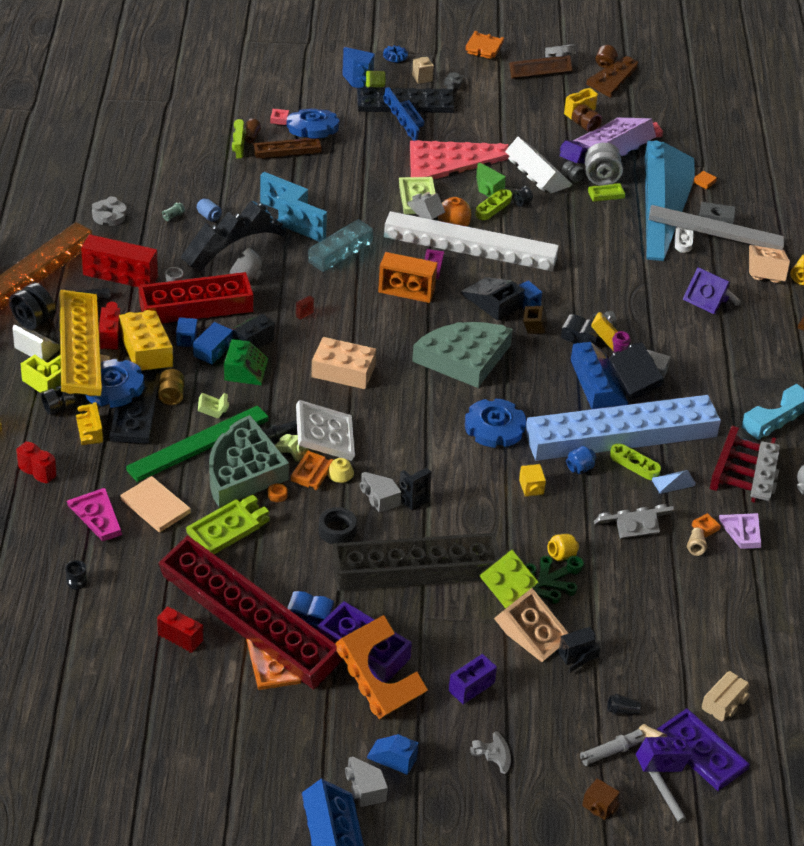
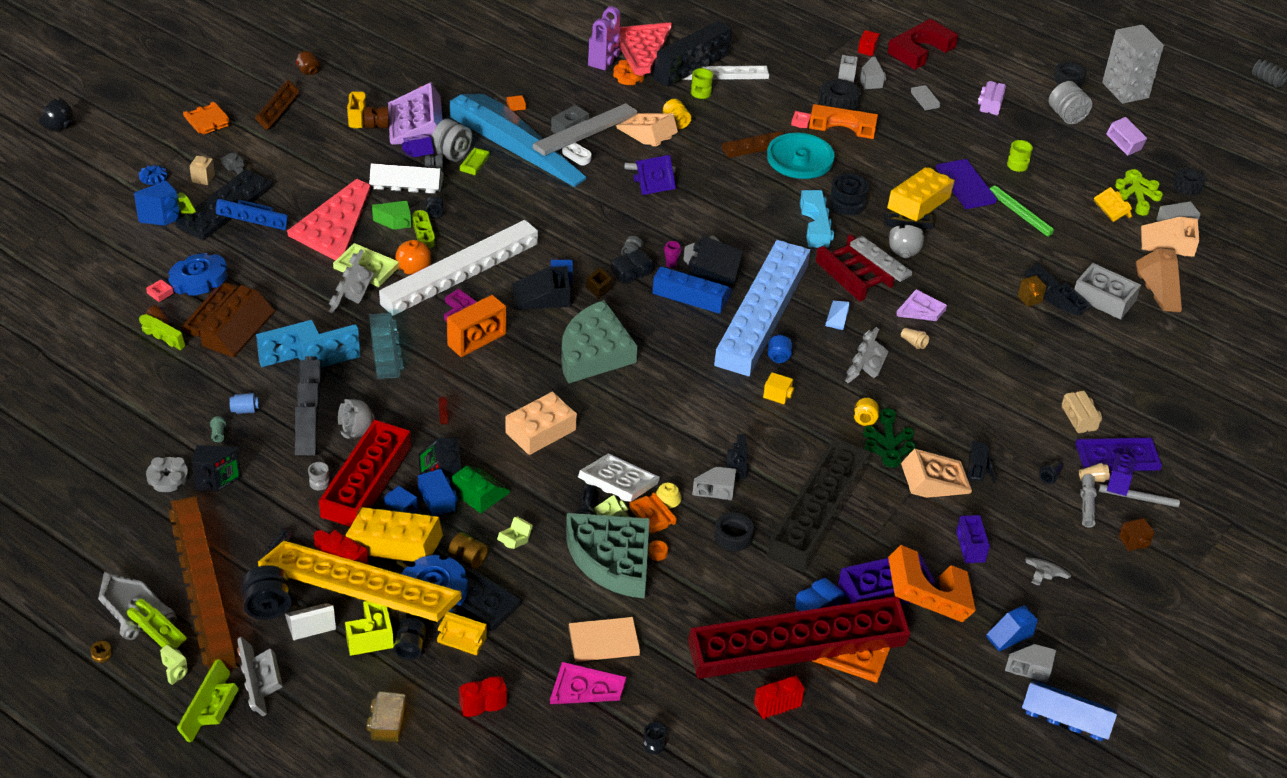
camera: 55 degrees left, 0 degrees up
red brick [81,234,158,287] -> none
green tile [126,405,268,482] -> none
lime tile [186,495,270,554] -> none
light grey slope [407,192,445,219] -> none
blue piece [465,399,526,448] -> none
lime brick [480,549,538,608] -> none
light grey plate [545,44,576,57] -> none
reddish brown wing [586,56,638,98] -> none
yellow slope [591,312,618,351] -> none
lime beam [610,443,661,480] -> none
orange tile [692,513,721,538] -> none
none -> black slope [192,445,241,492]
none -> reddish brown slope [200,285,275,358]
none -> light grey bracket [329,249,374,313]

